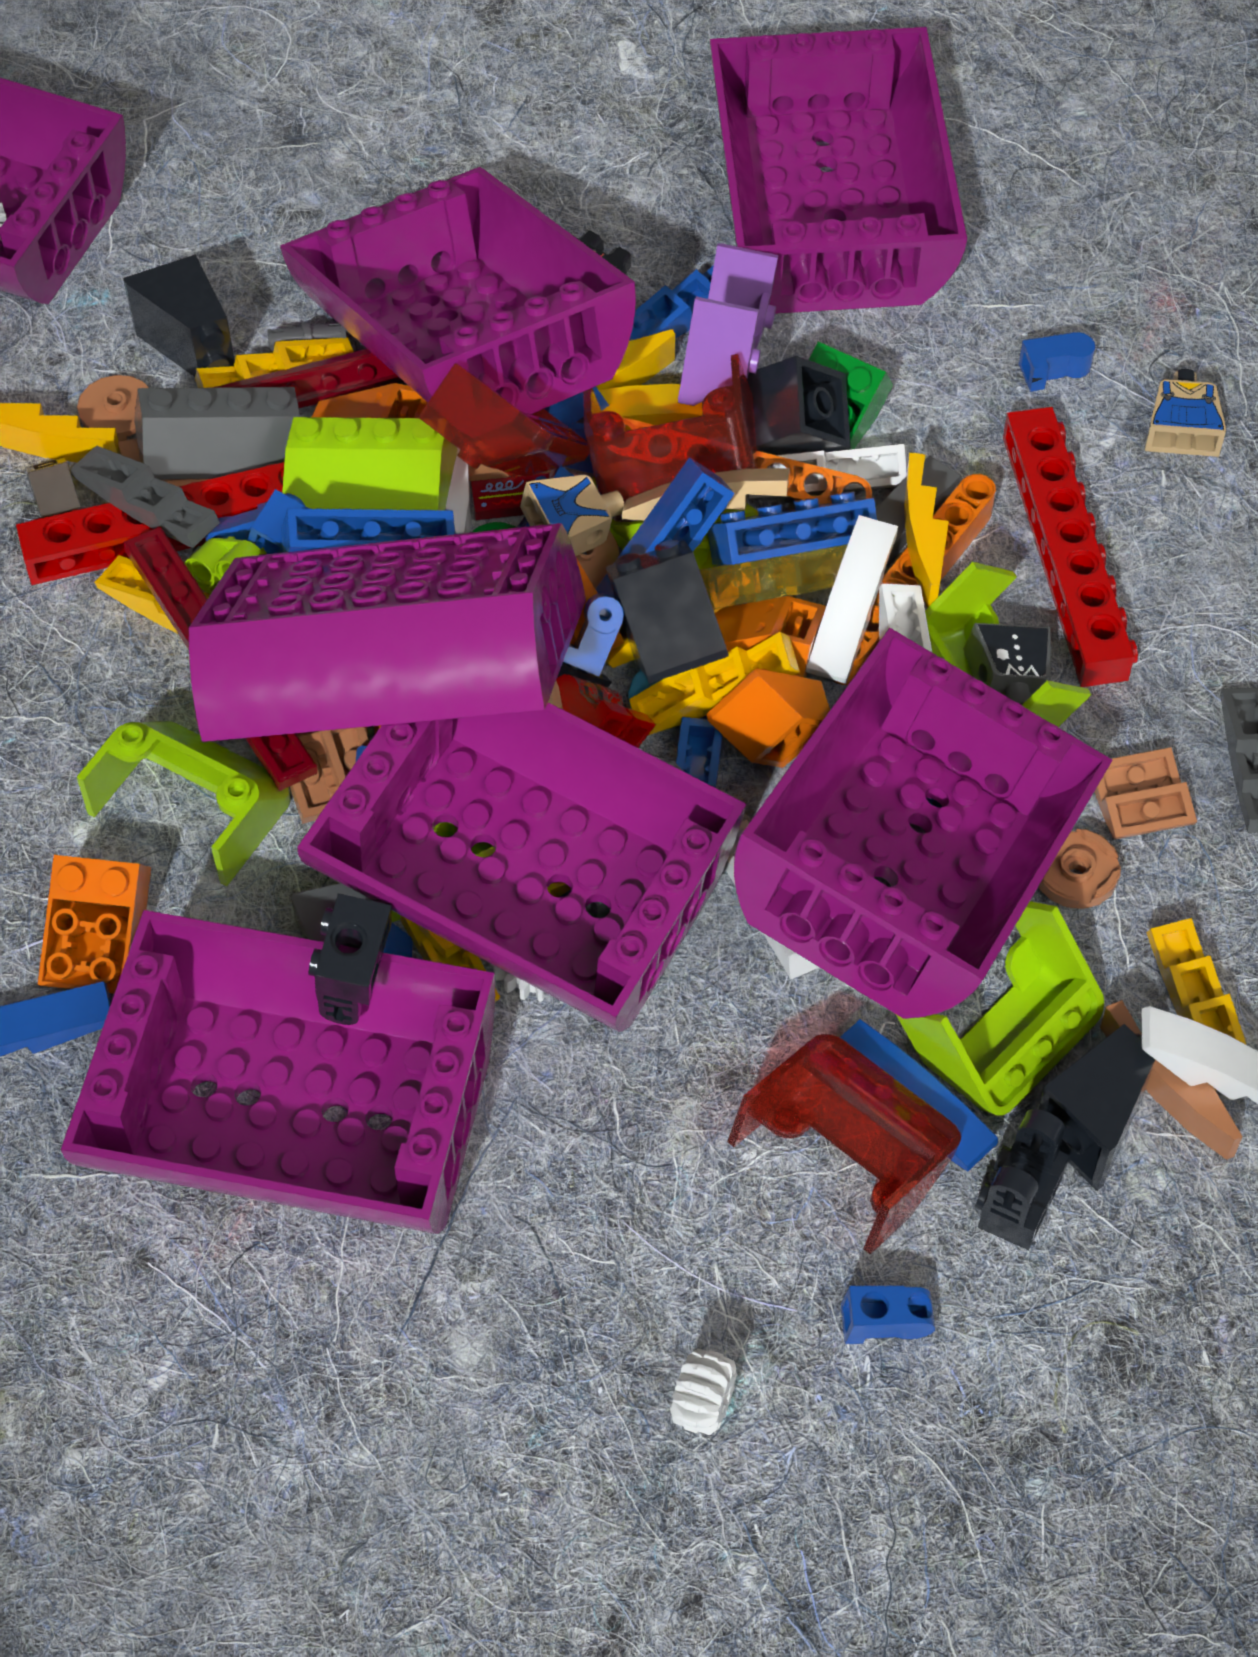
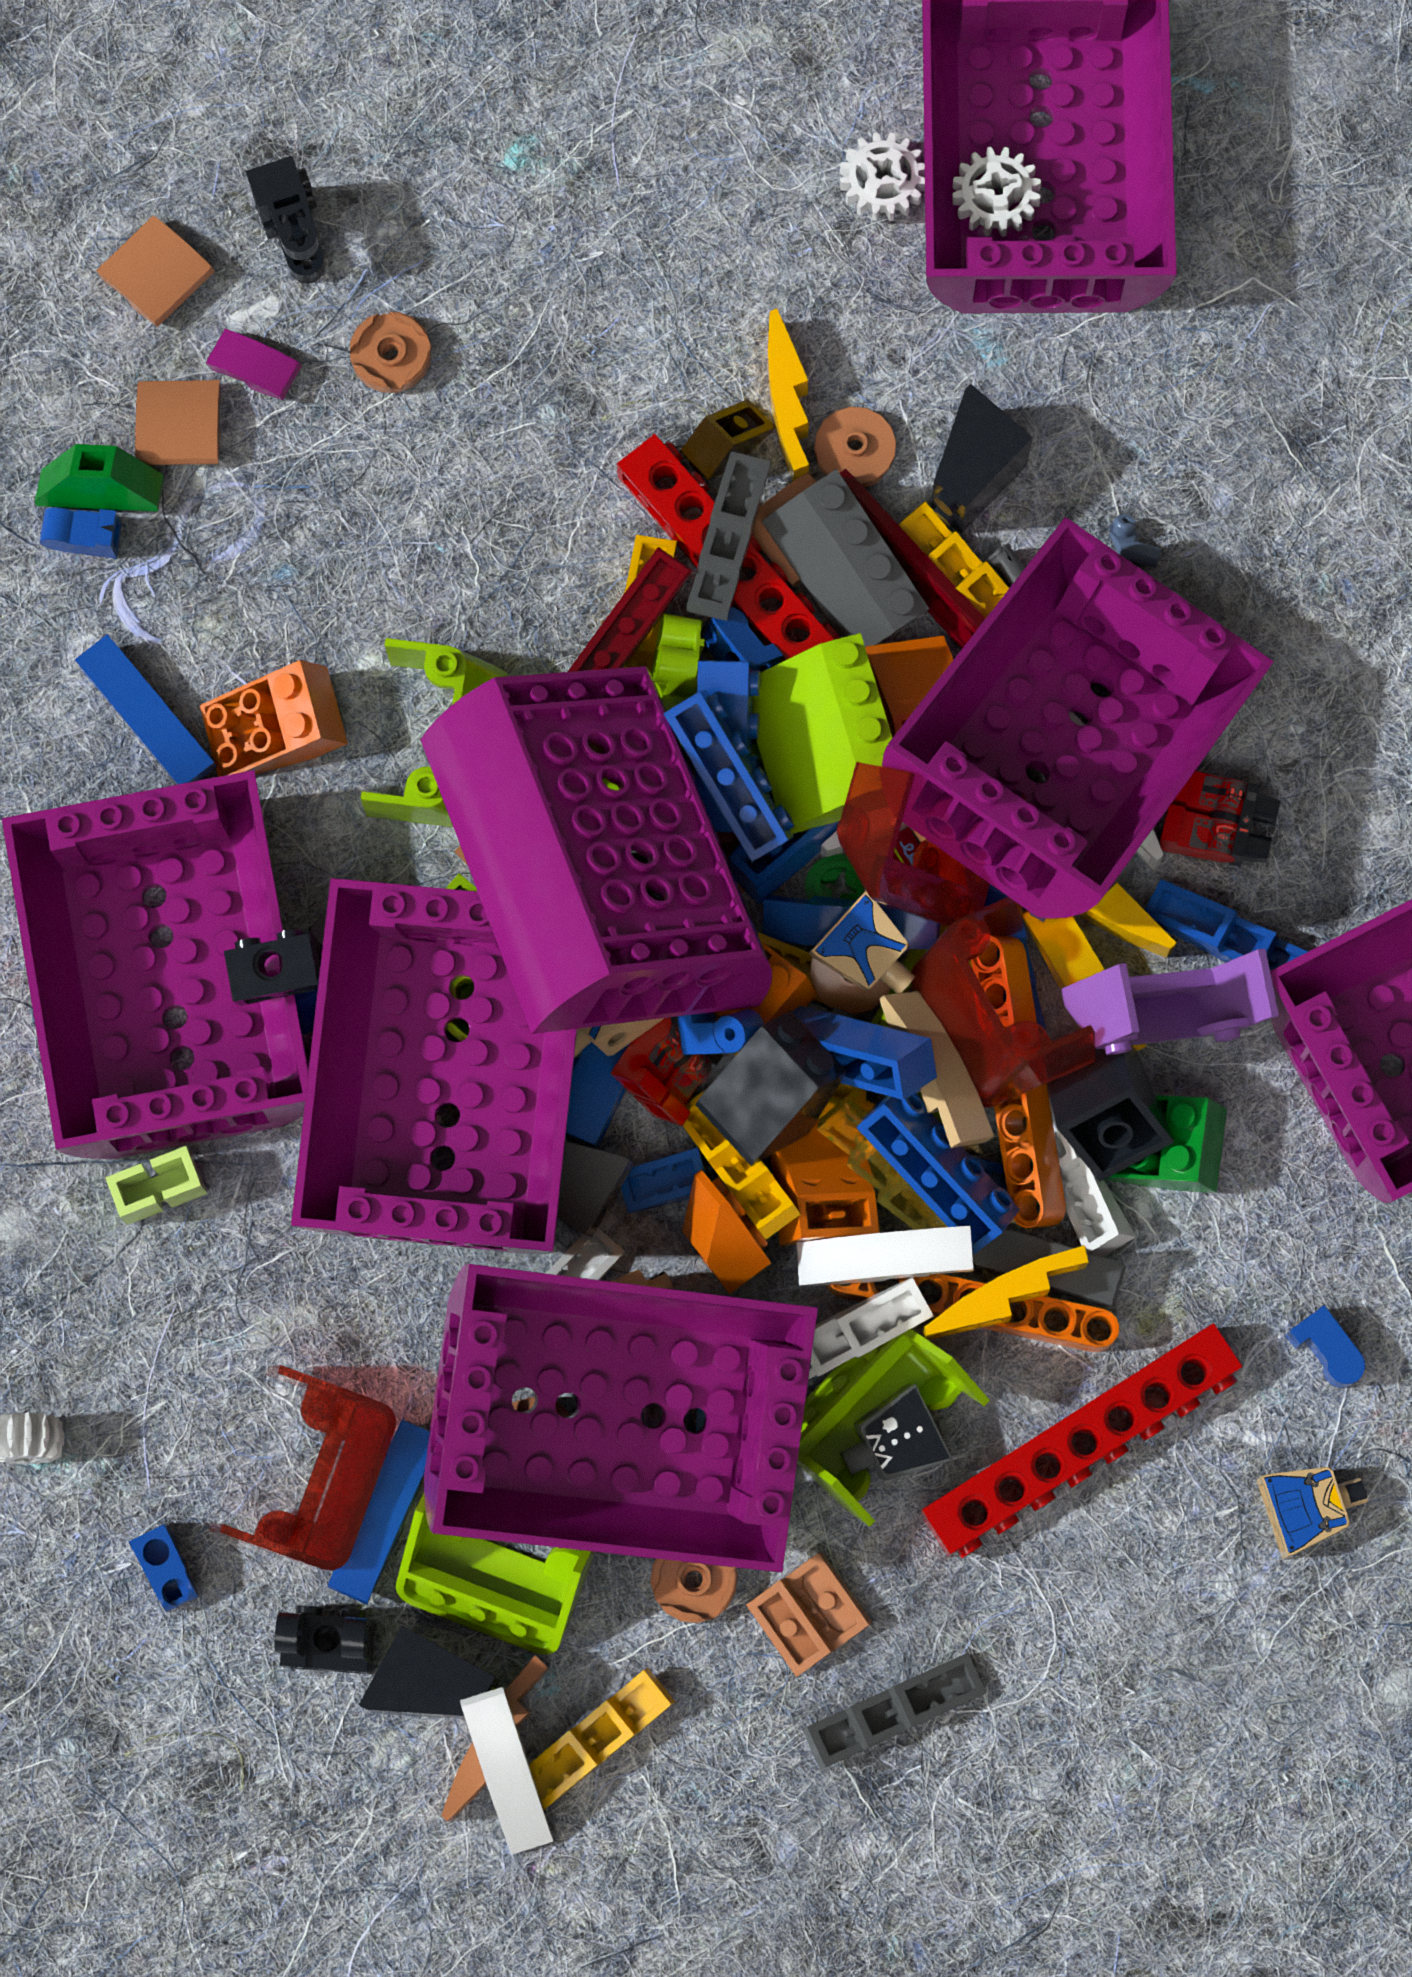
camera: 70 degrees right, 20 degrees up
none -> yellowish green piece [105,1146,208,1225]

